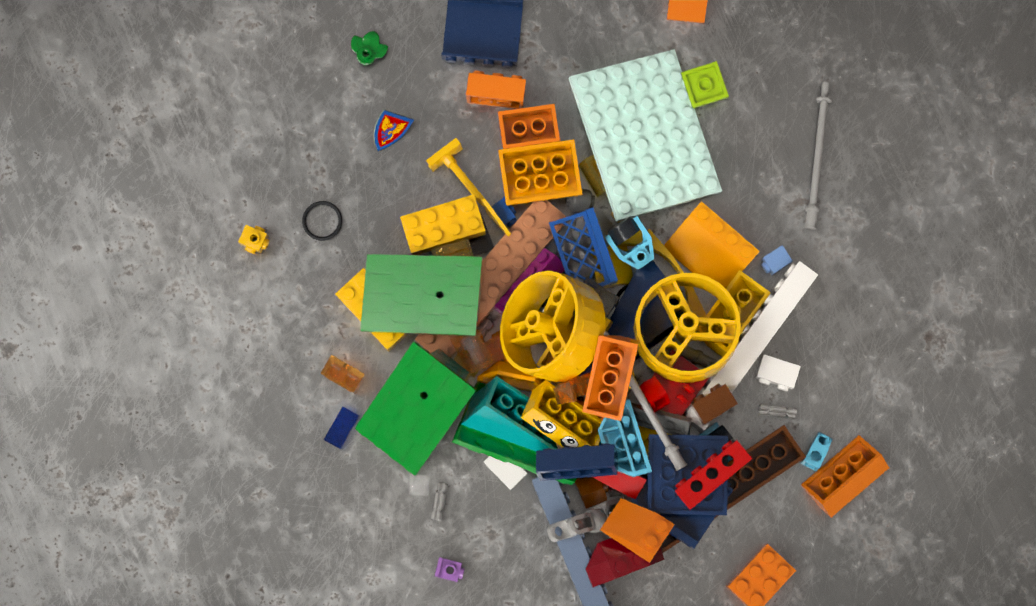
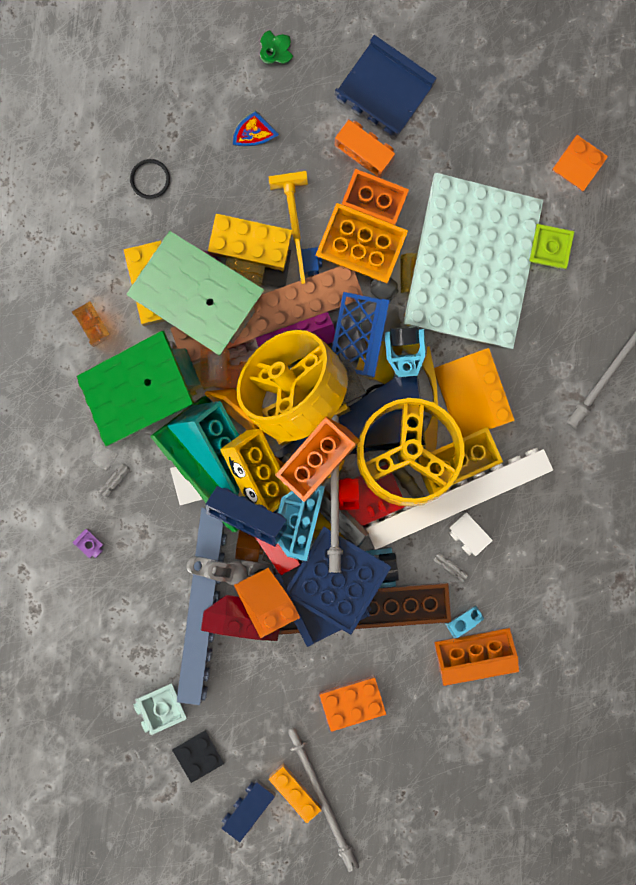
camera: 30 degrees right, 5 degrees up
yellow brick [238,225,270,254] -> none
clear blue tile [324,406,360,450] -> none
clear orange window [553,372,591,405] -> none
red brick [675,440,752,510] -> none
reddish brown brick [690,383,738,425] -> none
medium blue brick [761,245,793,276] -> none

